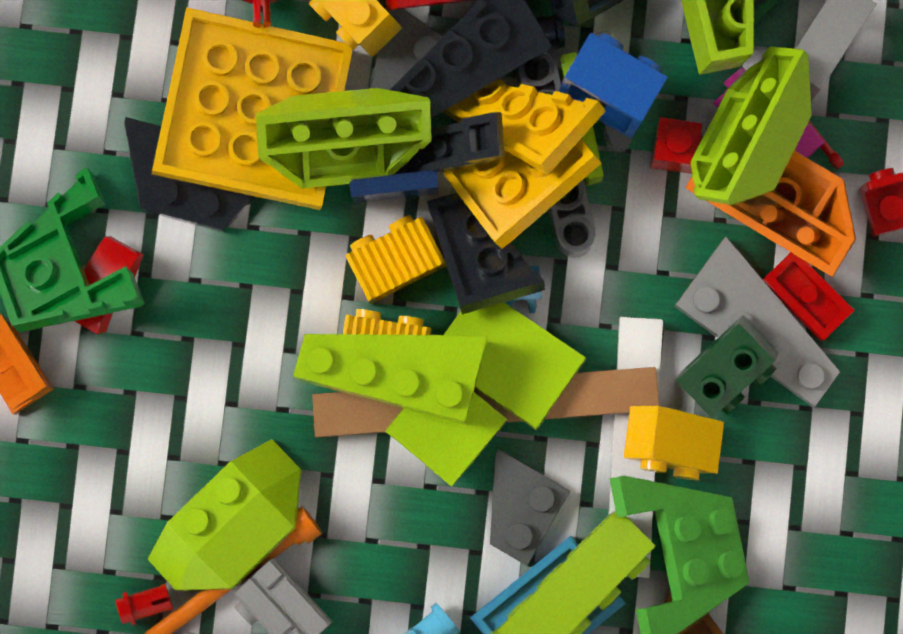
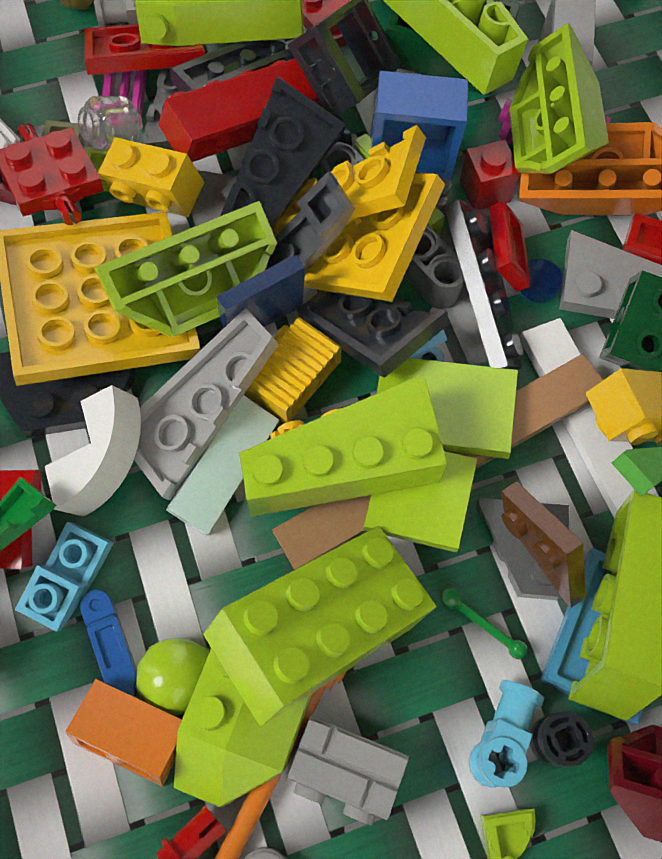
camera: 30 degrees left, 15 degrees down
none -> medium azure slope [15,522,114,632]
none -> white brick [45,385,141,517]
none -> orange hinge [65,679,182,787]
none -> blue piece [80,590,137,698]
none -> light grey wing [134,308,279,501]
none -> lime hair [136,638,210,716]
none -> light aqua tile [166,395,279,535]
none -> lime brick [203,526,437,727]
none -> green hinge [441,588,528,660]
none -> black wing [443,199,523,370]
none -> red tile [489,201,531,292]
none -> reddish brown wing [501,481,586,608]
none -> clear blue tile [520,259,563,303]

